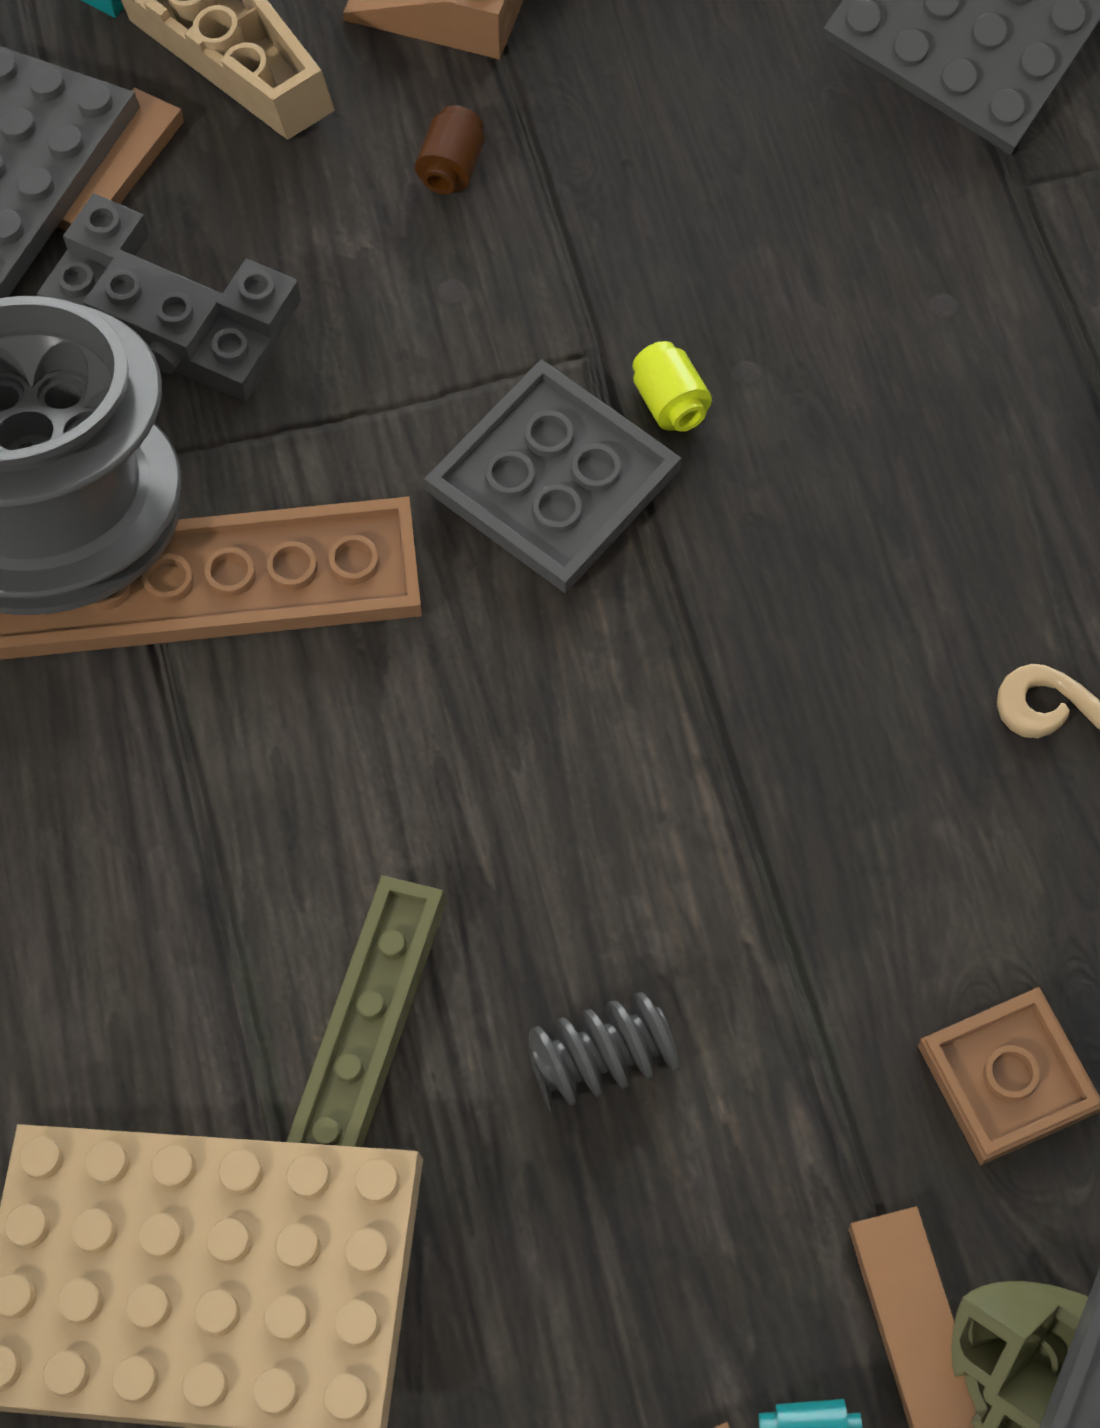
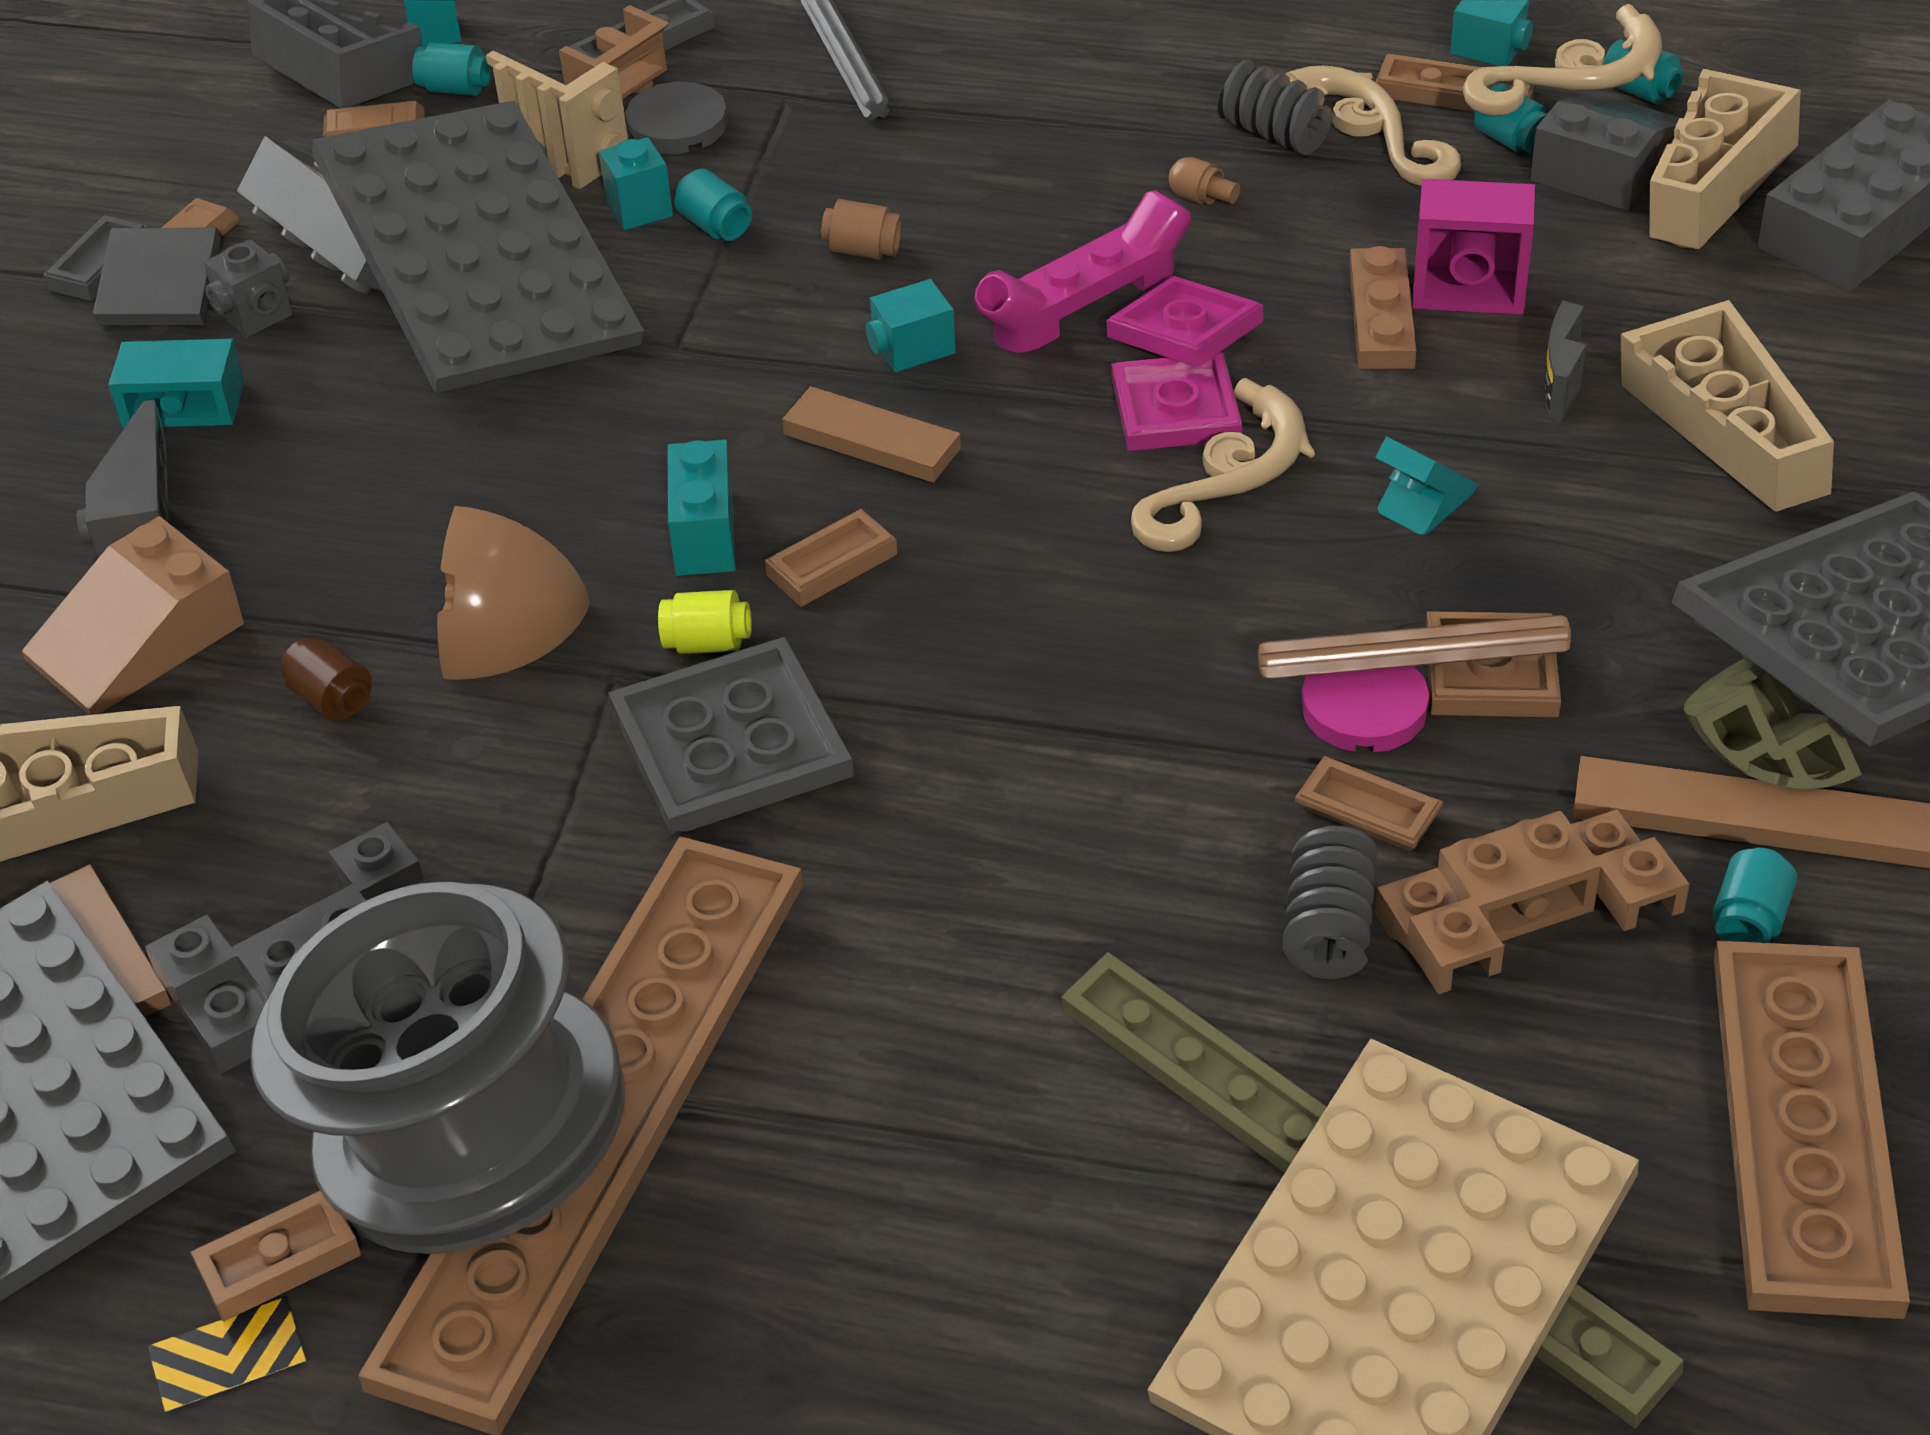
camera: 60 degrees left, 20 degrees down
none -> medium nougat brick [437,506,590,680]
none -> teal brick [668,440,735,576]
none -> medium nougat tile [765,509,898,607]
none -> medium nougat tile [782,386,961,483]
none -> medium nougat axle [1257,615,1571,680]
none -> medium nougat tile [1295,756,1443,851]
none -> dark pink tile [1301,666,1430,753]
none -> medium nougat bracket [1375,809,1690,995]

